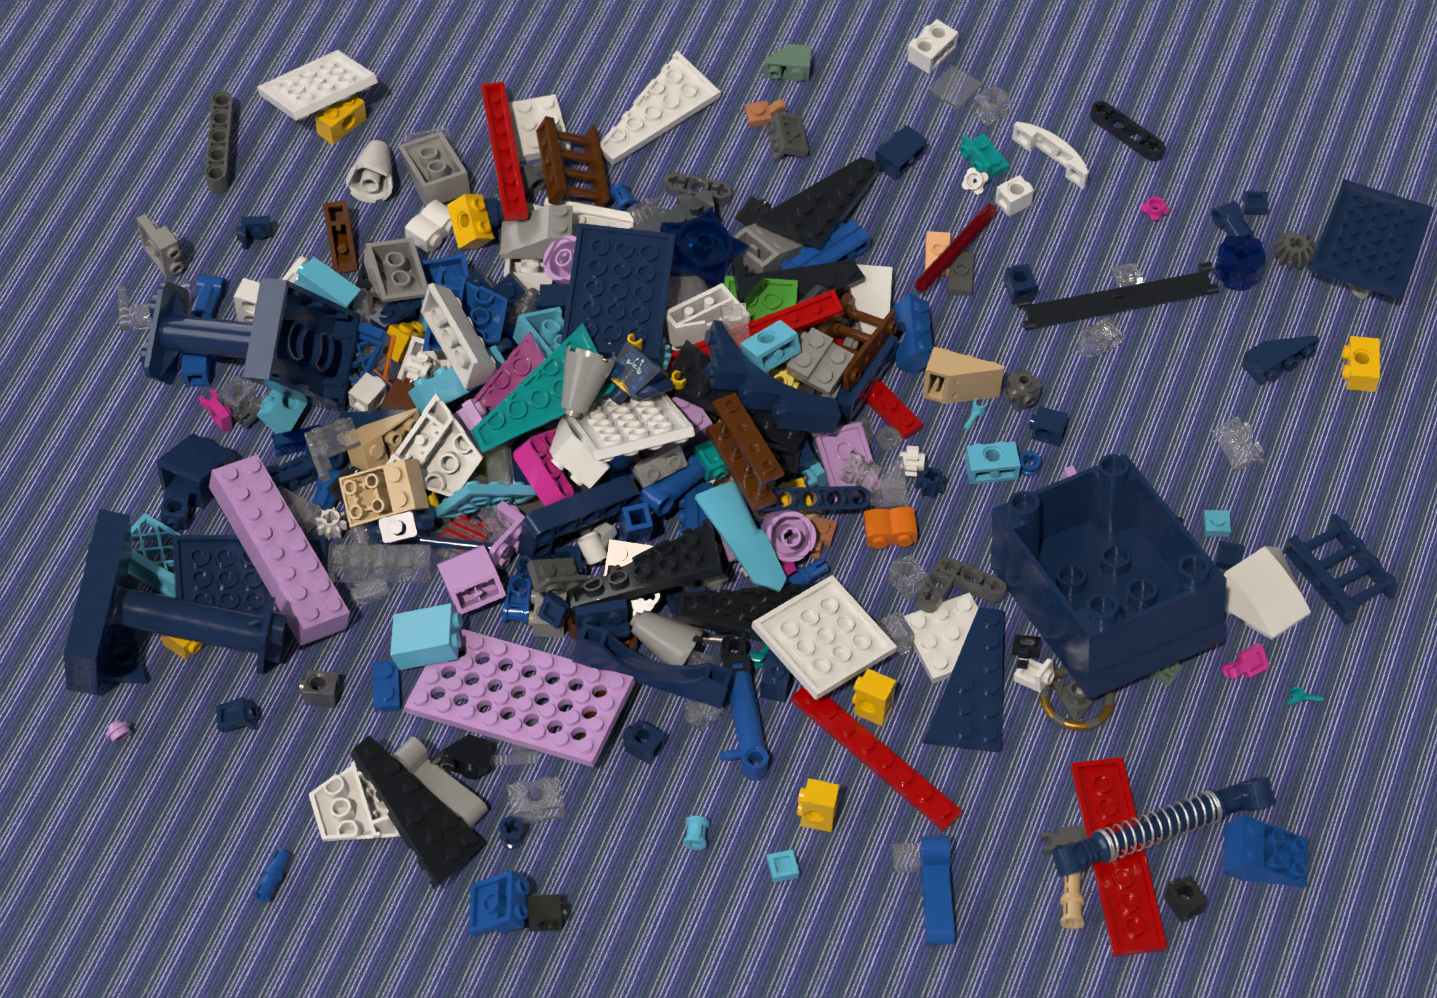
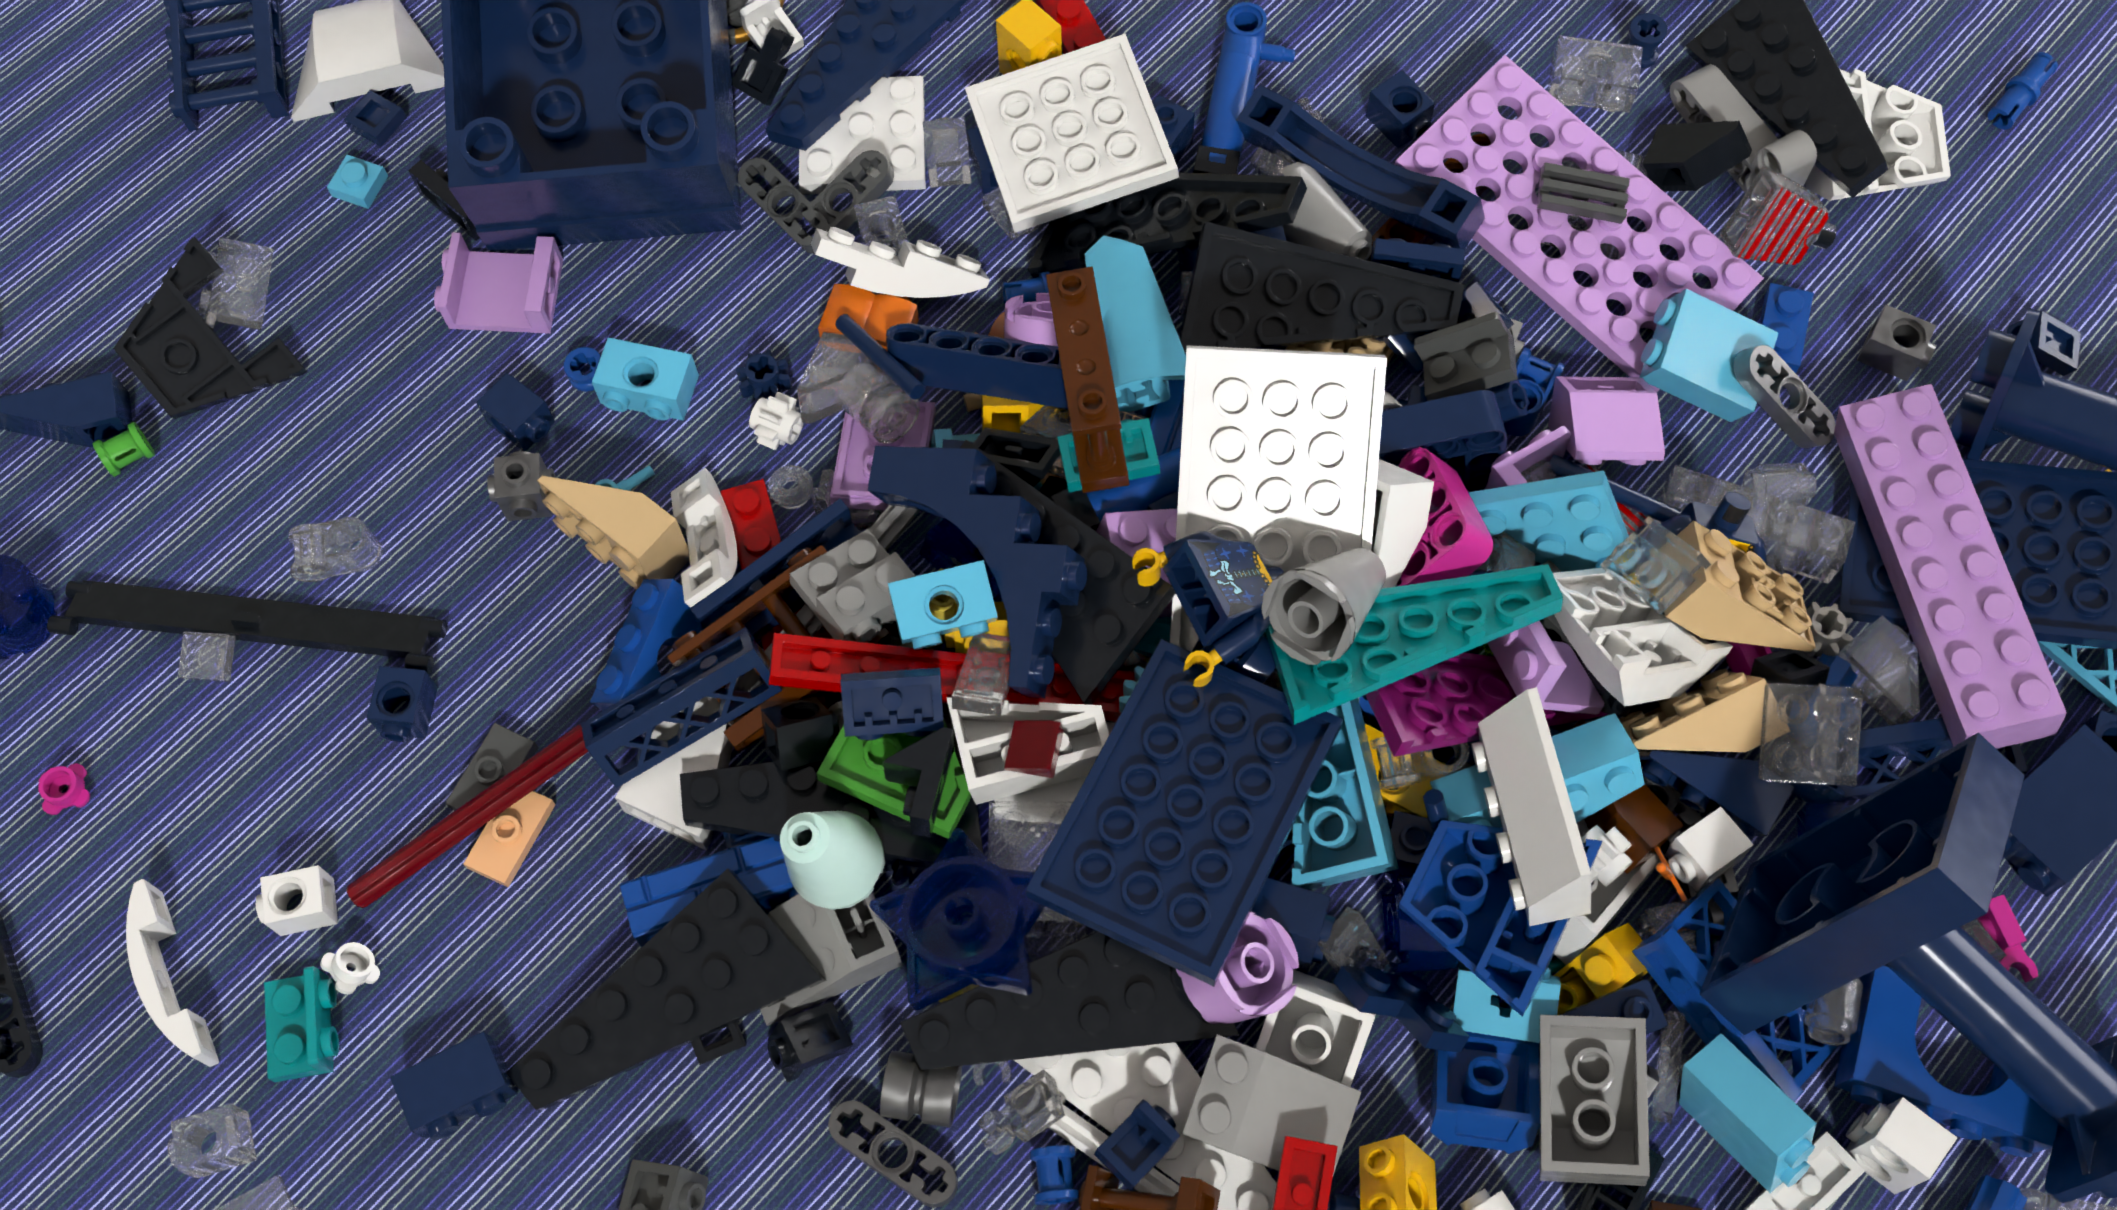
camera: 155 degrees left, 10 degrees up
none -> bright green bush [92,421,155,477]
none -> black wing [113,237,307,419]
none -> dark blue fence [581,627,782,788]
none -> white slope [671,468,738,608]
none -> light aqua cone [780,811,885,910]
none -> white slope [811,227,990,298]
none -> dark blue bar [835,314,925,400]
none -> dark blue bracket [840,668,944,740]
none -> dark red slope [1004,720,1064,779]
none -> dark blue bracket [1094,1099,1180,1191]
none -> dark grey tile [1537,162,1630,224]
none -> clear plate [1600,516,1711,615]
none -> clear torso [1720,165,1836,265]
none -> flat silver beam [1734,345,1836,448]

